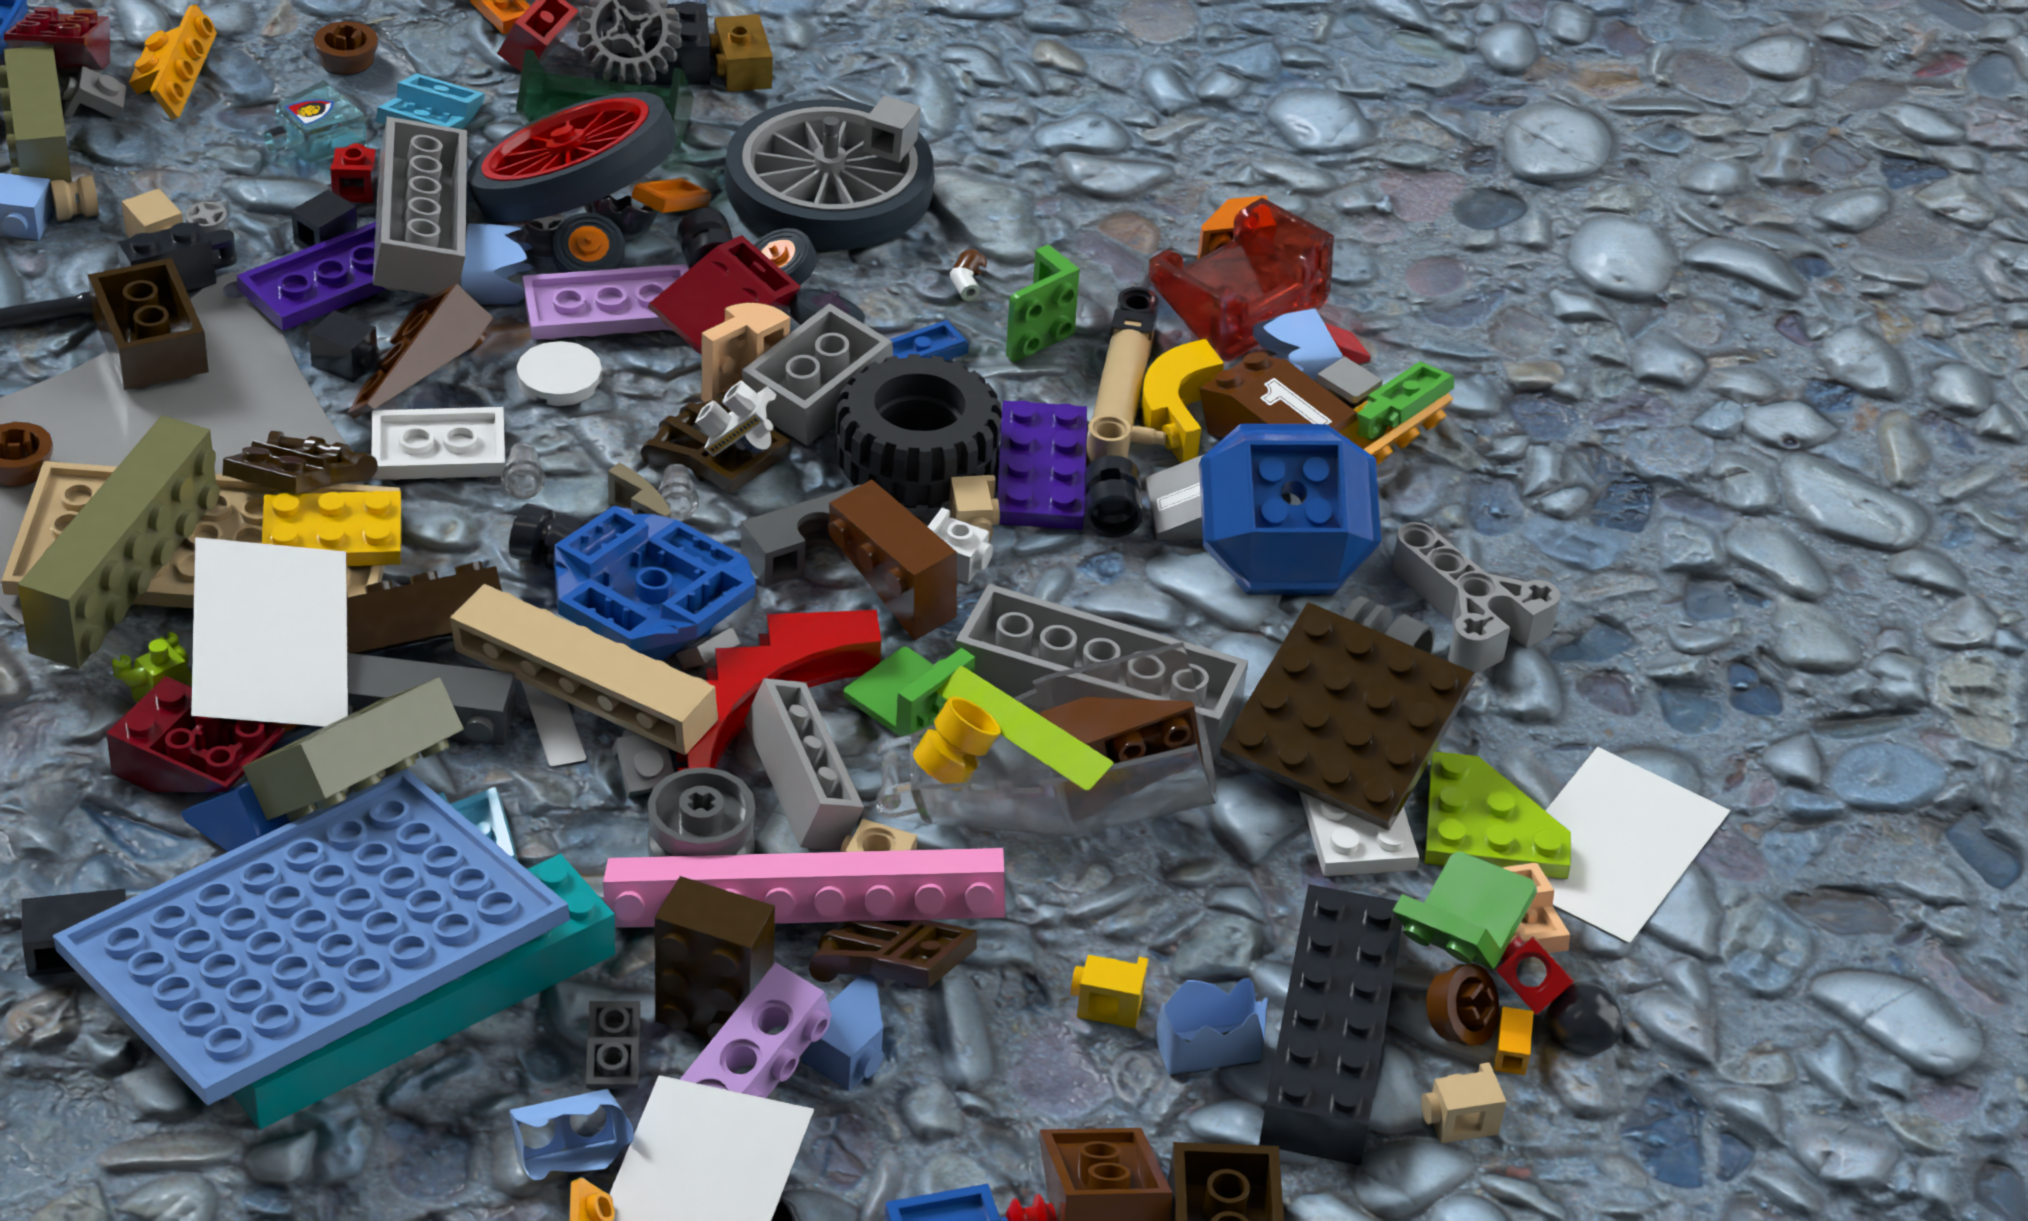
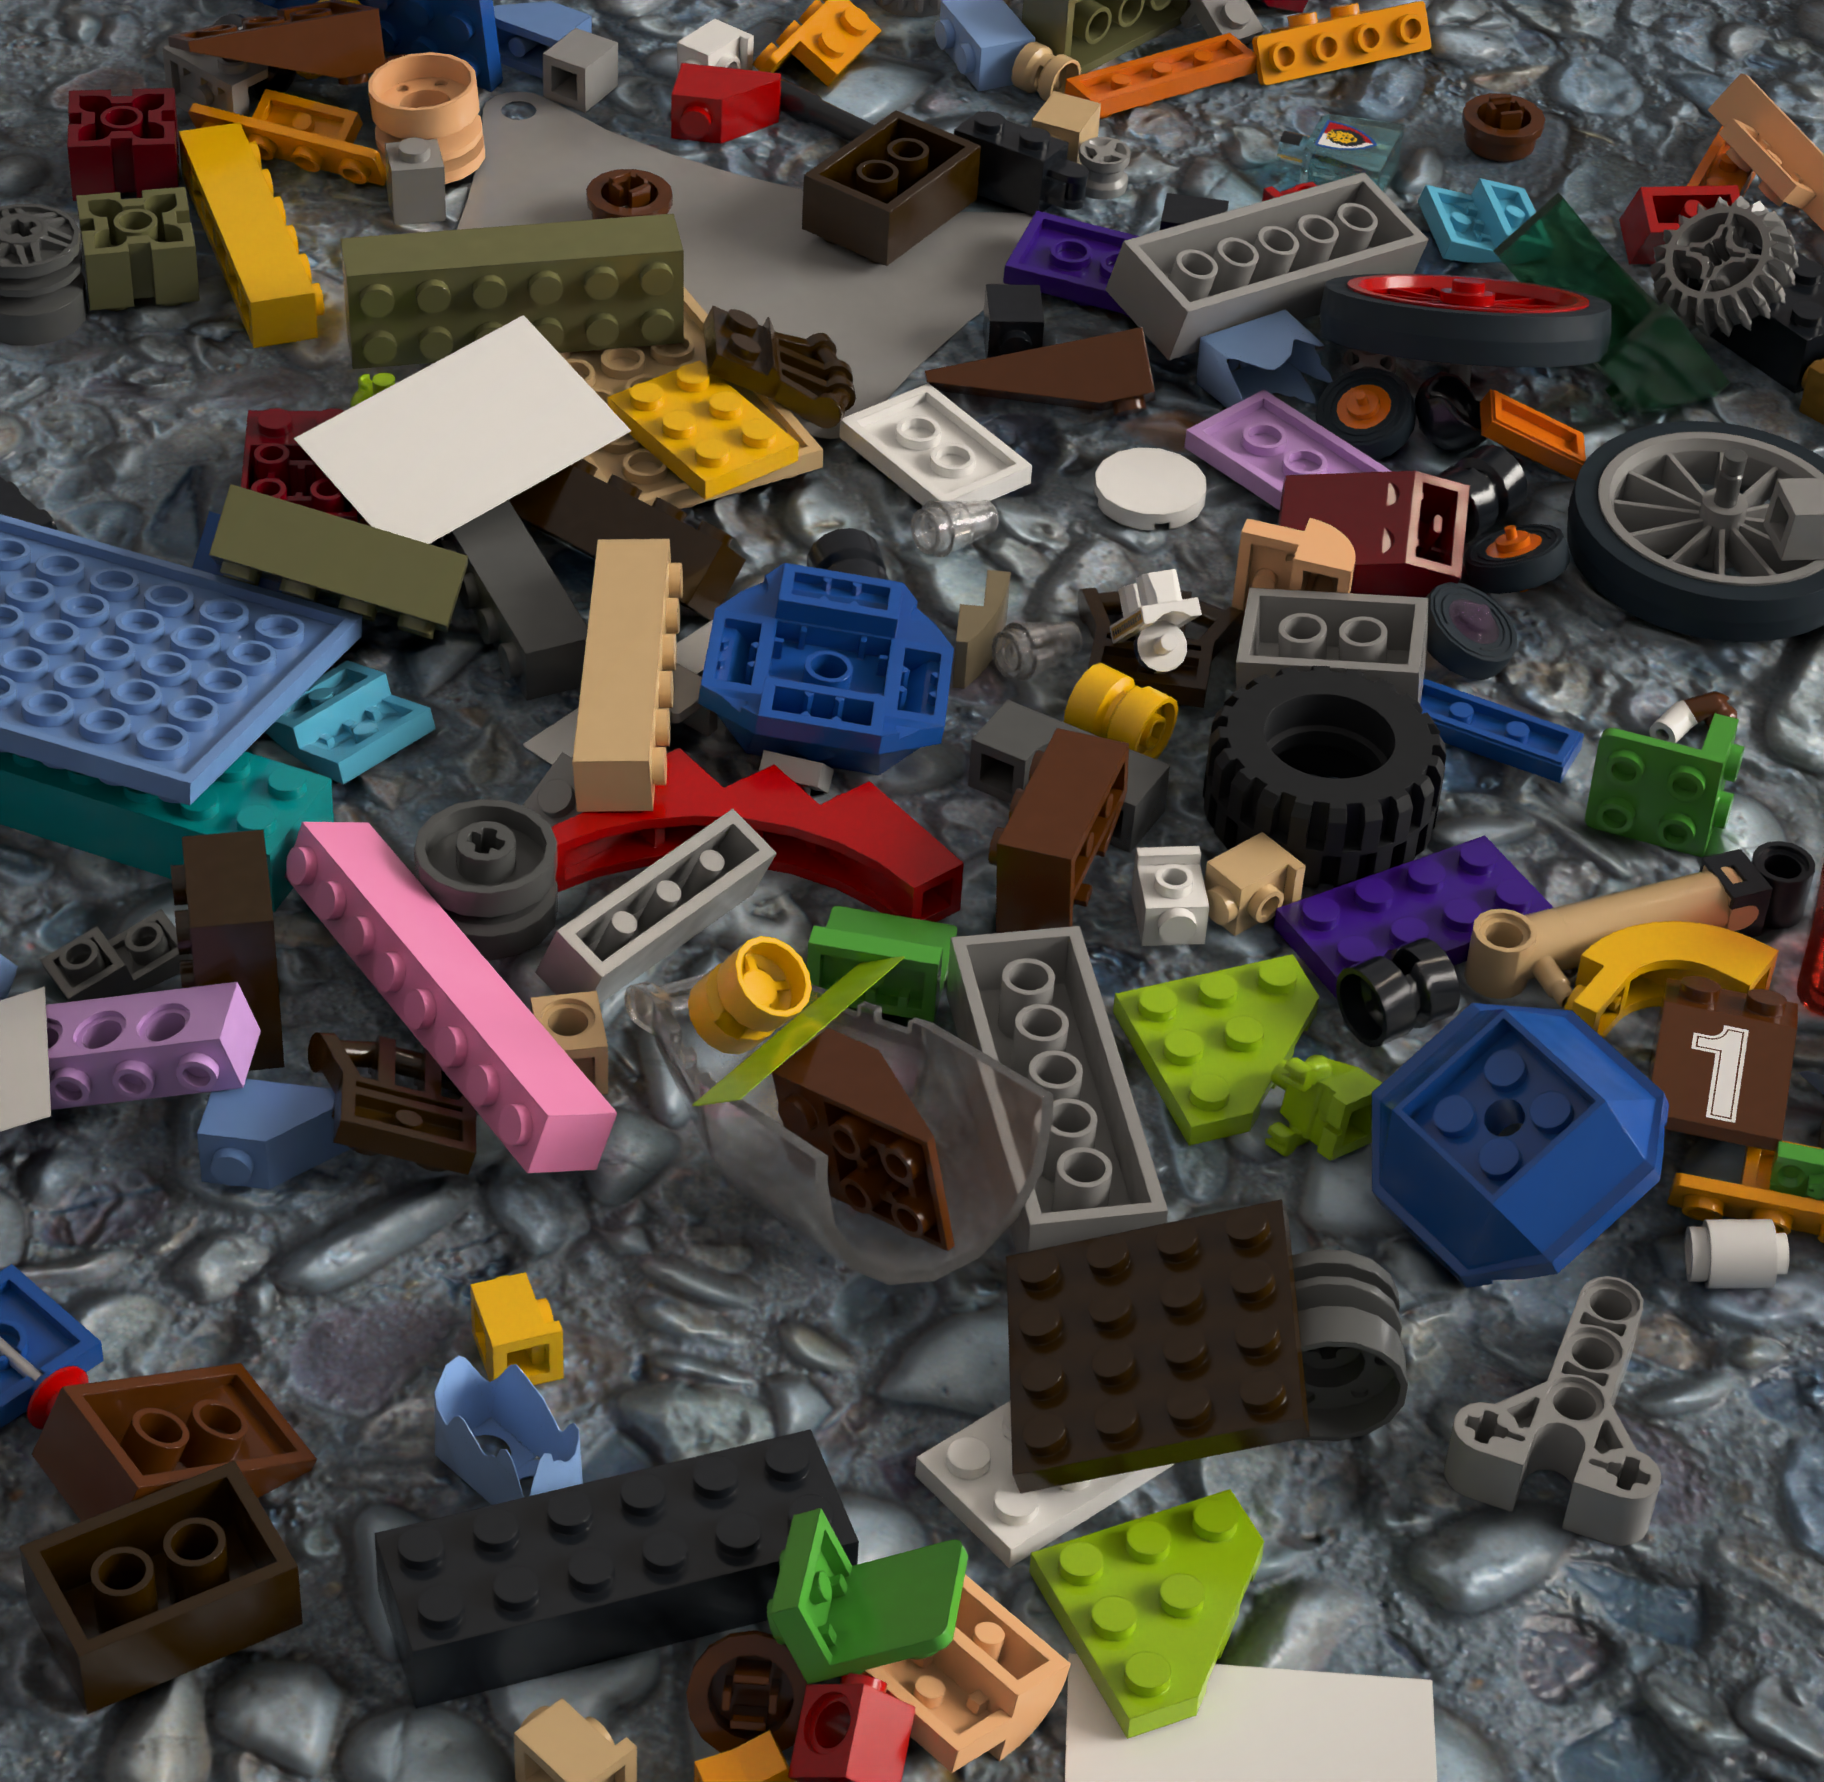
camera: 60 degrees right, 0 degrees up
none -> yellow wheel [1064,663,1178,760]
none -> orange plate [1065,33,1257,119]
none -> lime plate [1113,954,1320,1146]
none -> lime piece [1265,1055,1382,1161]
none -> white brick [1684,1219,1789,1289]

